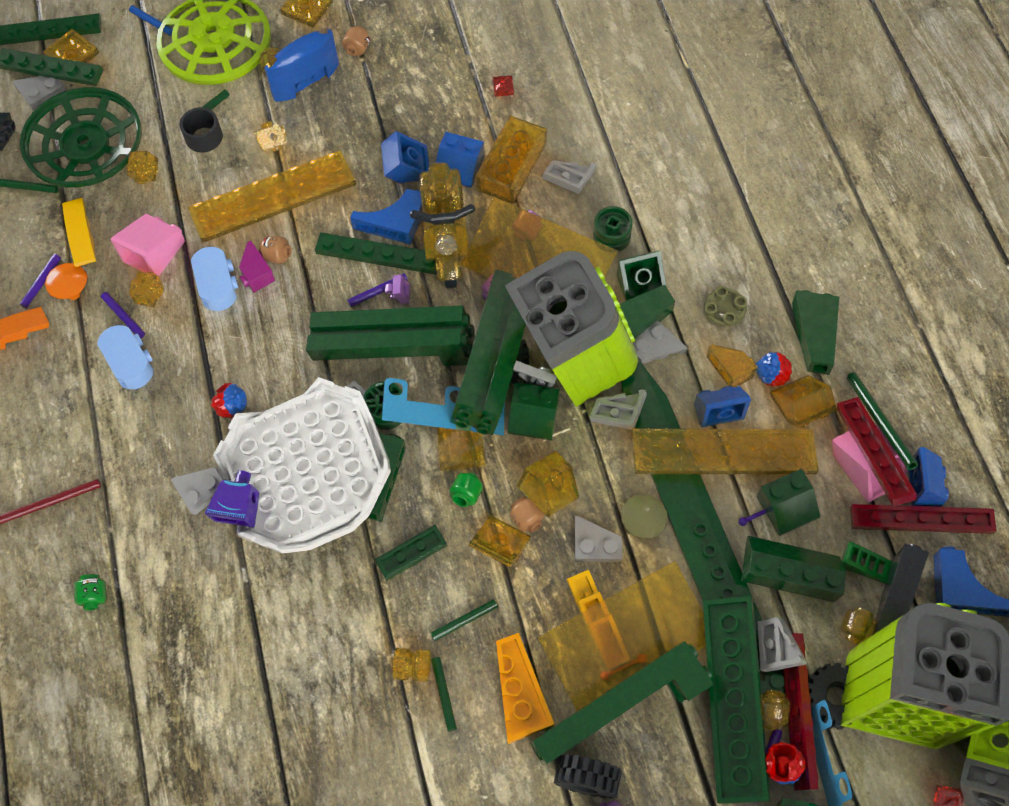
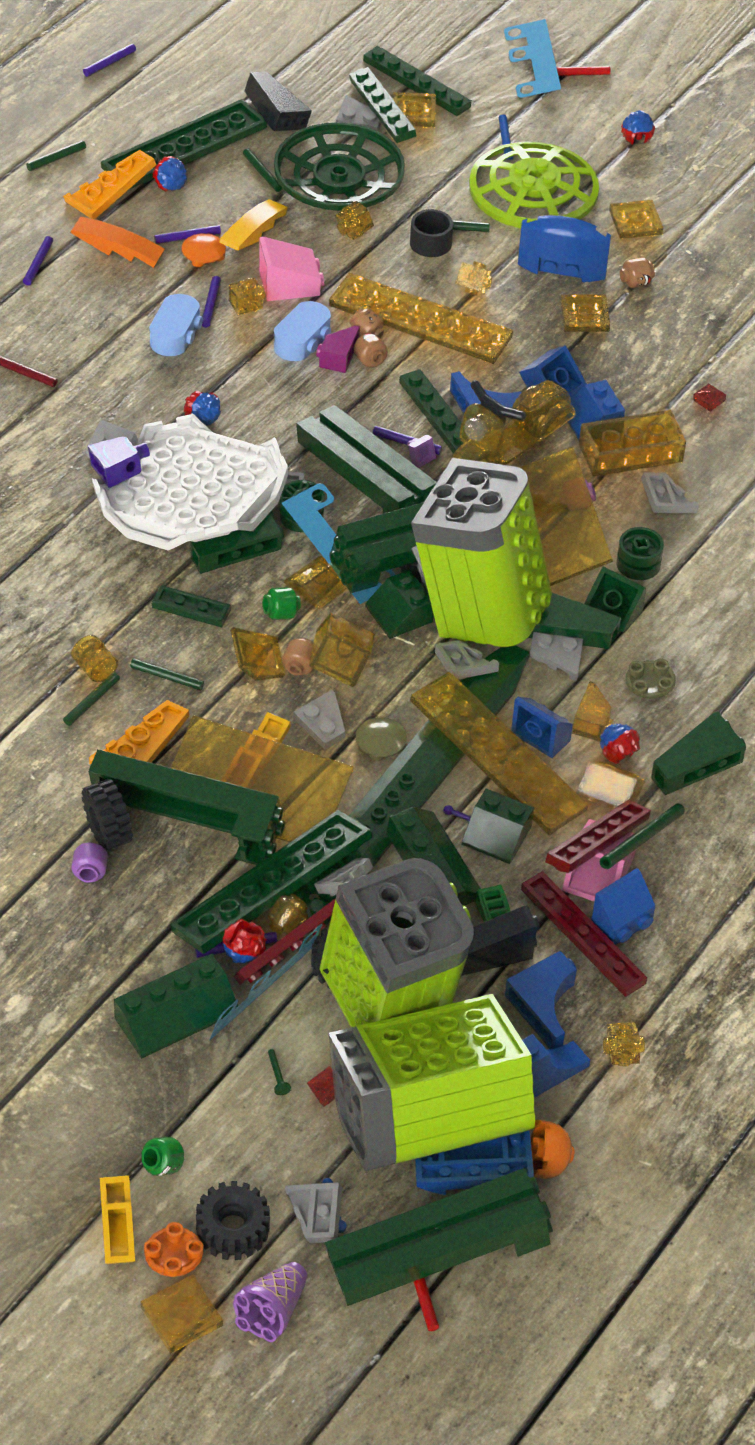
camera: 45 degrees right, 15 degrees down
none -> medium nougat head [350,309,384,338]
none -> clear yellow plate [560,294,610,332]

